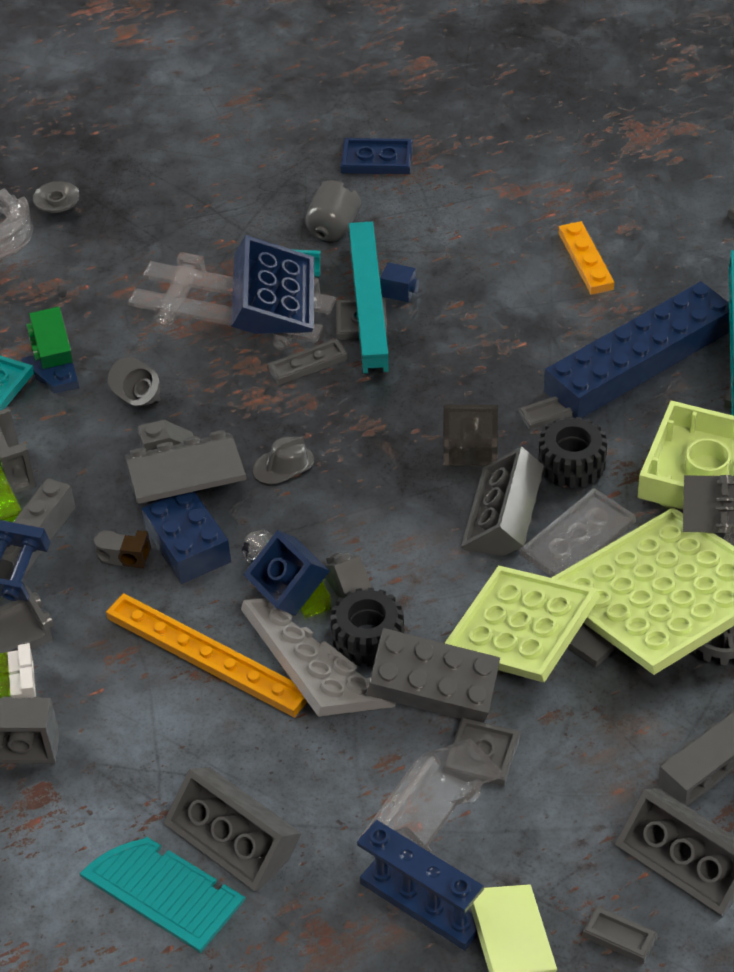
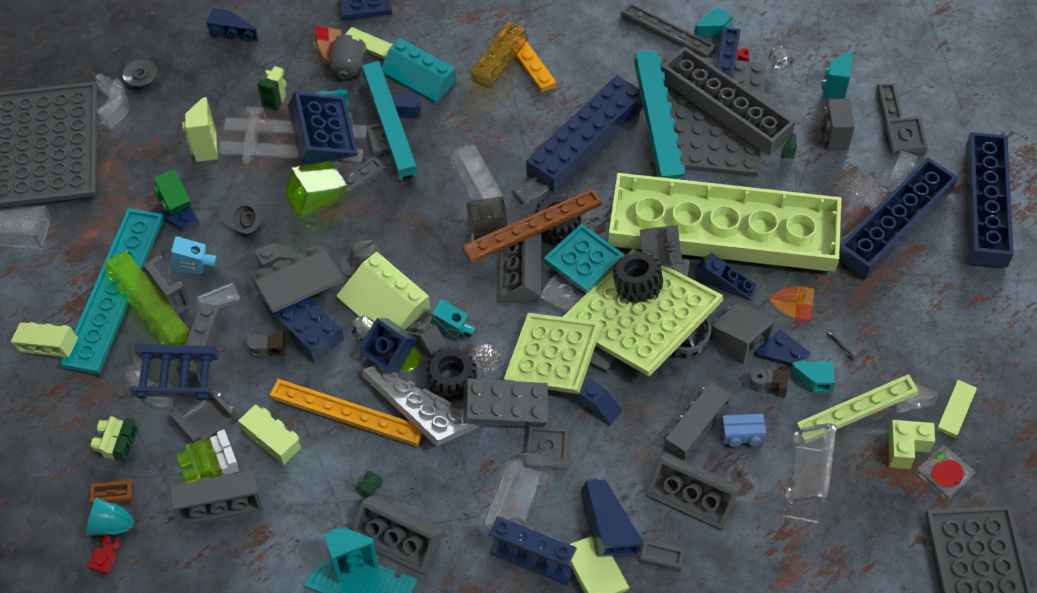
camera: 15 degrees left, 10 degrees up
none -> medium azure torso [171,236,217,274]
none -> yellowish green slope [183,97,218,162]
none -> clear tile [197,283,241,308]
none -> dark blue slope [207,8,259,41]
none -> yellowish green brick [238,404,301,465]
none -> dark green hips [257,67,286,111]
none -> clear neon green slope [284,161,347,219]
none -> shield [313,25,341,65]
none -> teal slope [324,527,379,583]
none -> yellowish green slope [336,252,430,330]
none -> yellowish green tile [345,27,393,60]
none -> clear green wheel [355,471,384,498]
none -> teal slope [381,38,456,103]
none -> teal torso [430,299,476,341]
none -> clear wedge [451,141,506,217]
none -> dark orange tile [462,188,602,263]
none -> clear yellow brick [470,22,529,89]
none -> clear head [472,343,501,372]
none -> teal plate [544,223,624,294]
none -> dark blue slope [578,379,622,426]
none -> dark blue slope [580,479,643,557]
none -> black tyre [612,251,664,303]

